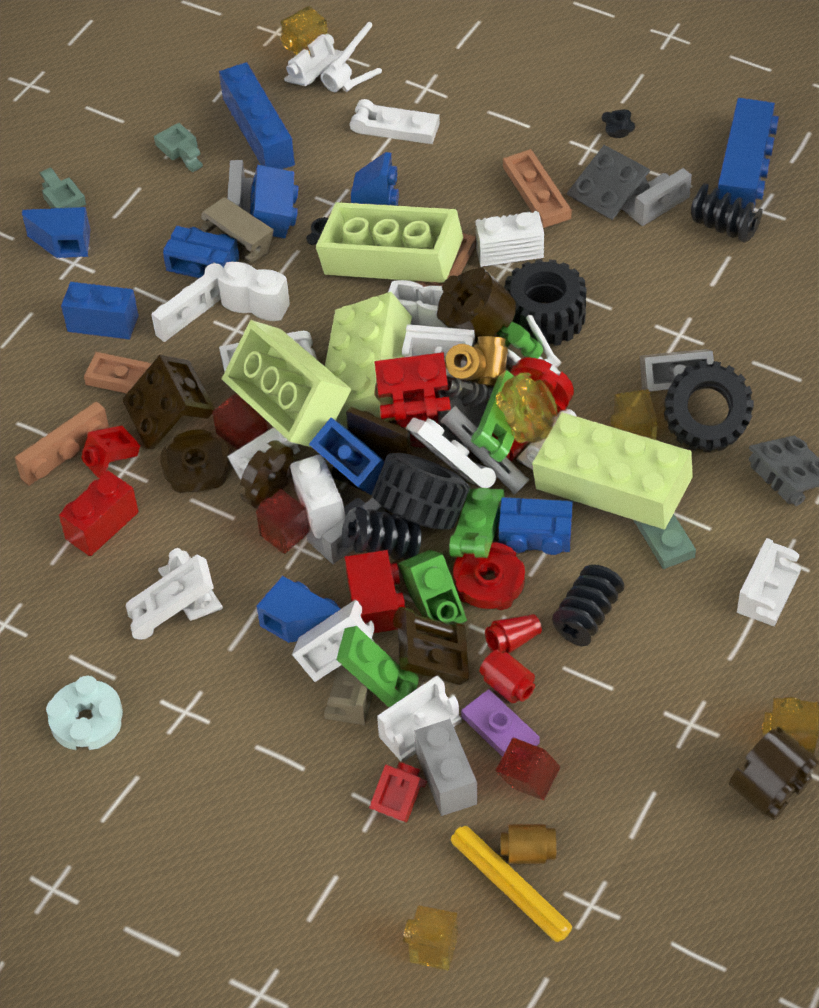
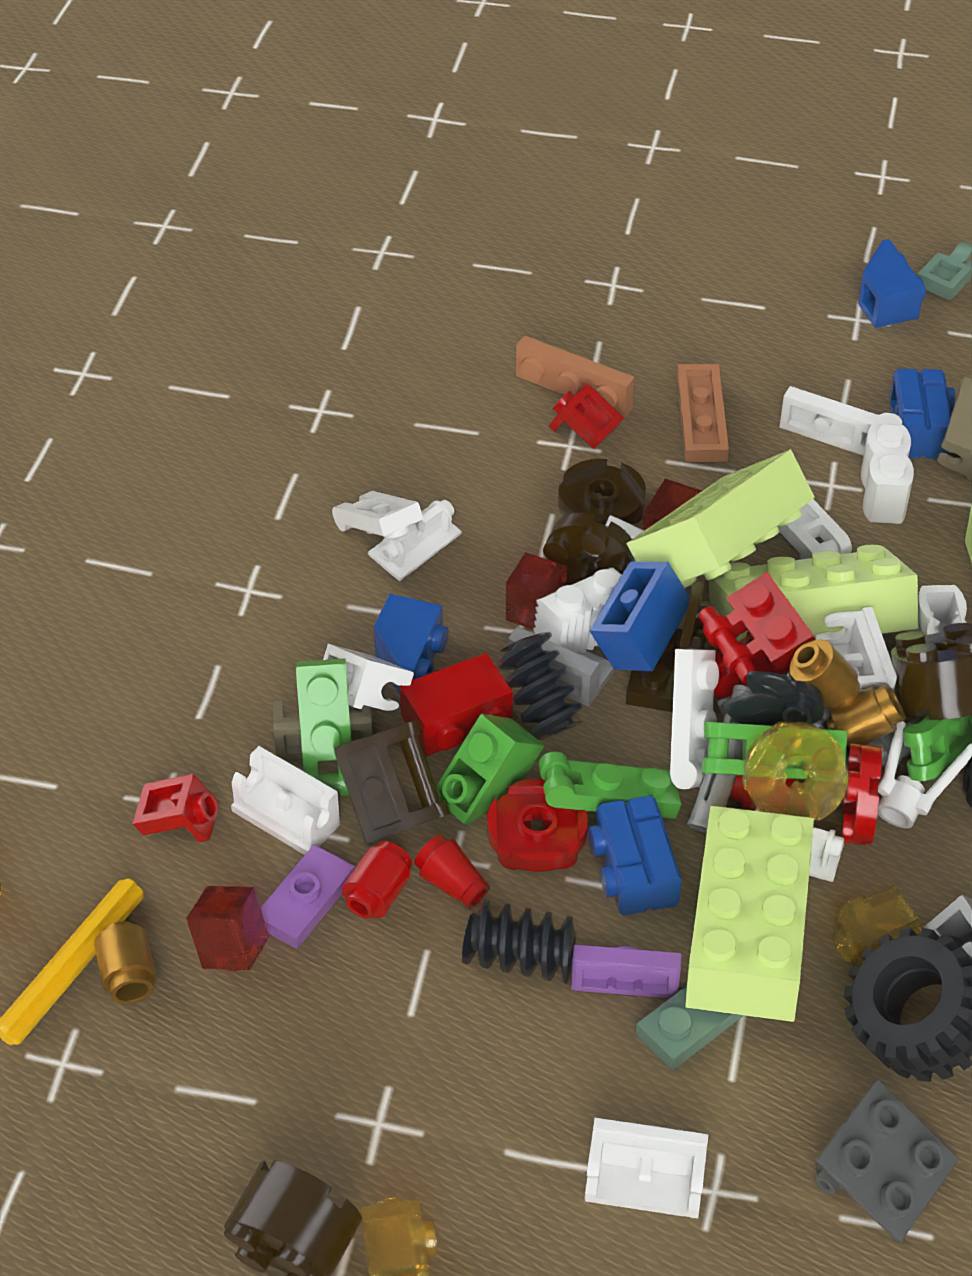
camera: 70 degrees right, 5 degrees down
light aqua plate [46,676,123,750] -> none
red brick [58,471,139,557] -> none
blue brick [61,282,139,340] -> none
dark brown bracket [123,355,216,449] -> none
black tyre [372,453,470,529] -> none
light grey brick [414,719,477,816] -> none
none -> medium lavender plate [571,945,681,998]
none -> black plate [723,671,825,728]

